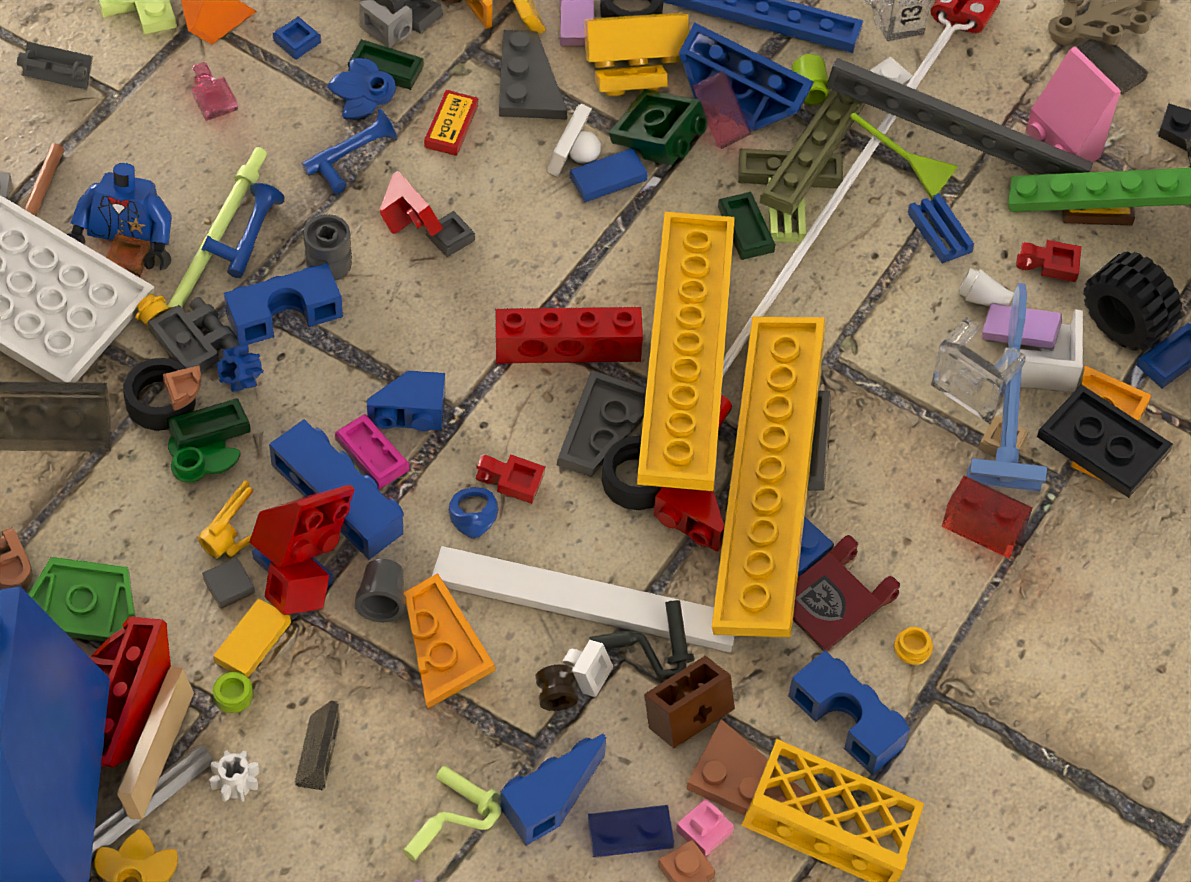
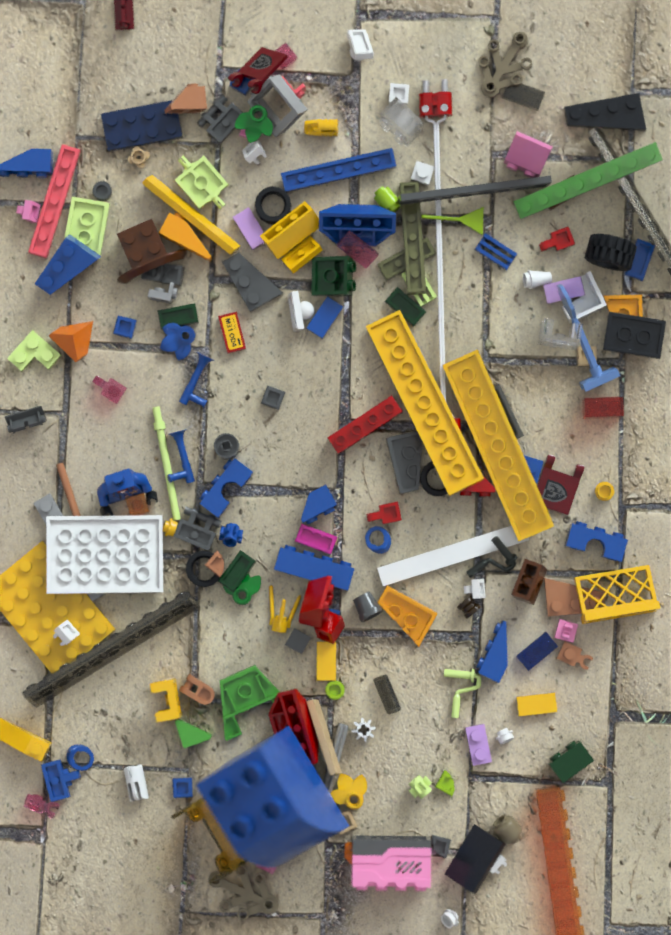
camera: 25 degrees left, 30 degrees up
red slope [380,171,443,236] -> none

